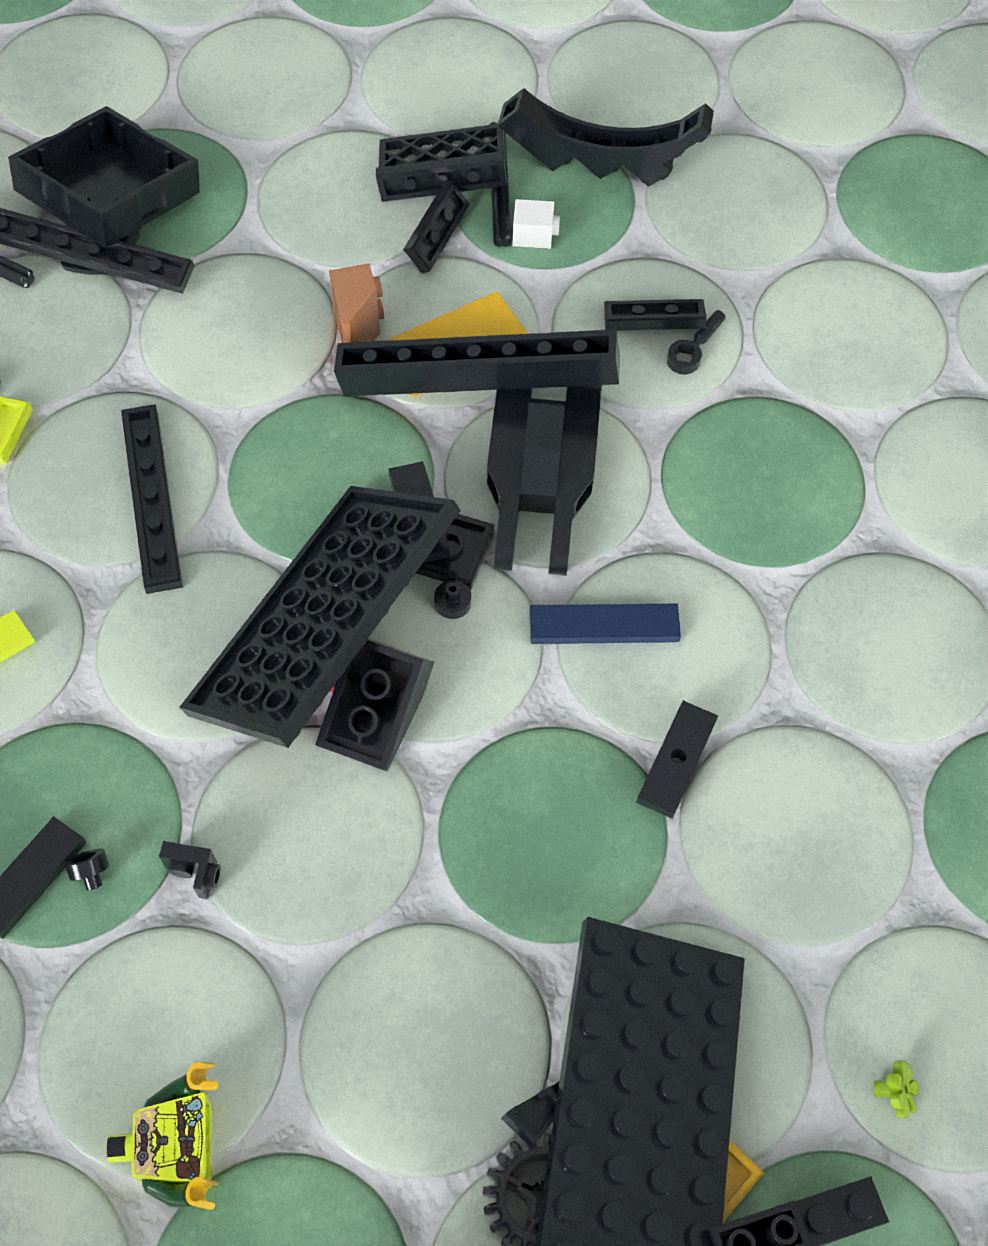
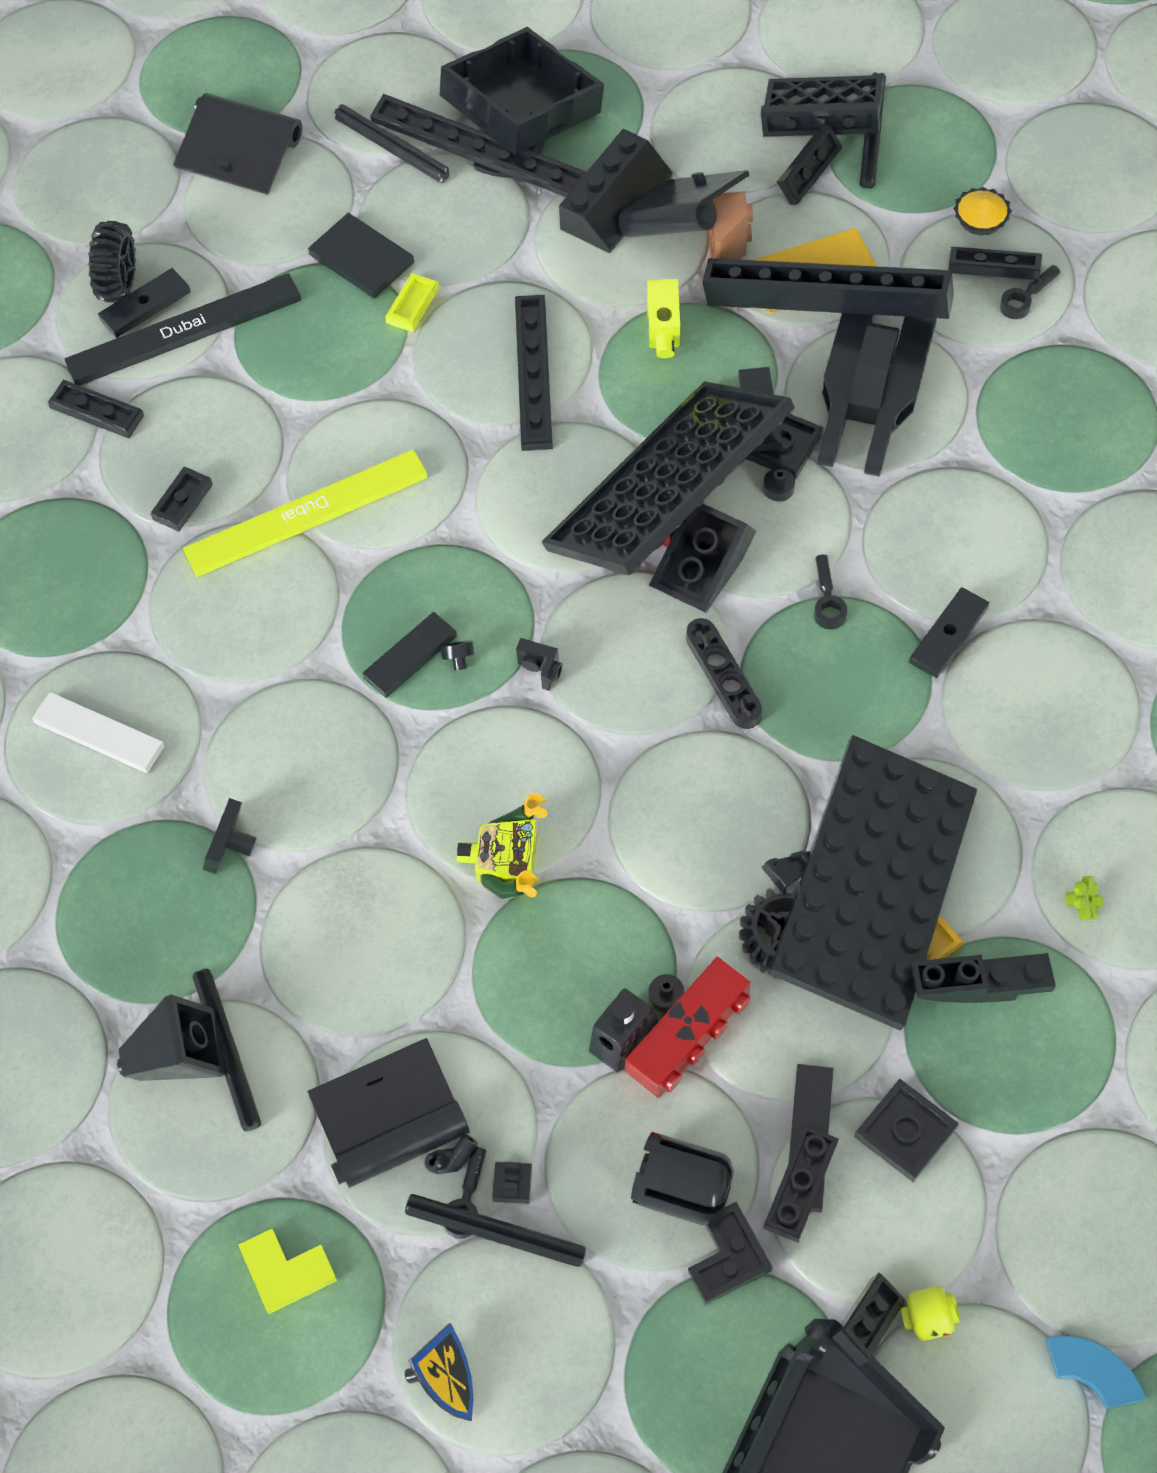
camera: 15 degrees right, 0 degrees up
black arch [497,88,714,187] -> none
white brick [513,199,560,249] -> none
dark blue tile [529,603,681,644] -> none
none -> black slope [559,129,672,254]
none -> black door [618,170,750,238]
none -> neon yellow torso [647,279,680,359]
none -> black beam [686,618,762,729]
none -> black piece [814,554,847,630]
none -> yellow piece [953,187,1012,236]

